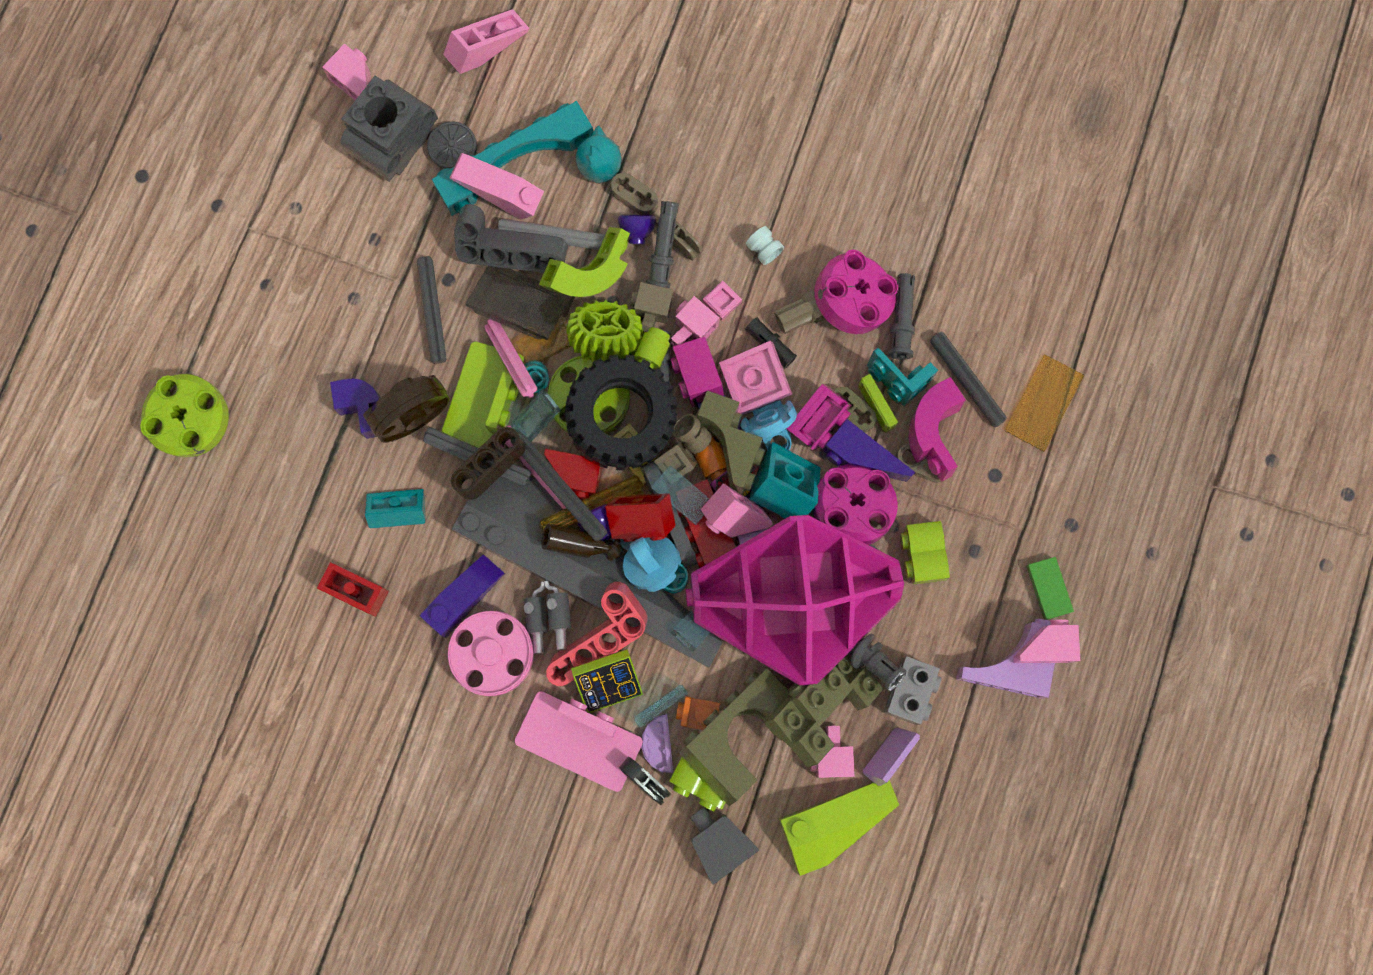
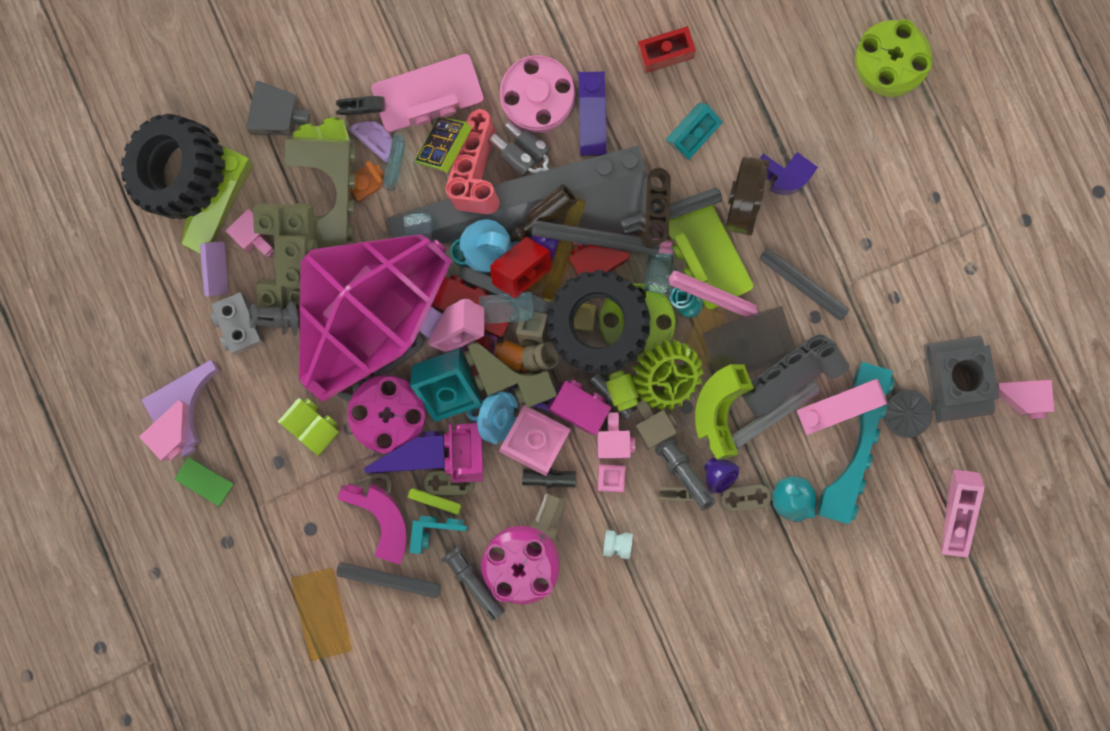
camera: 140 degrees right, 5 degrees up
none -> black tyre [121,114,225,219]

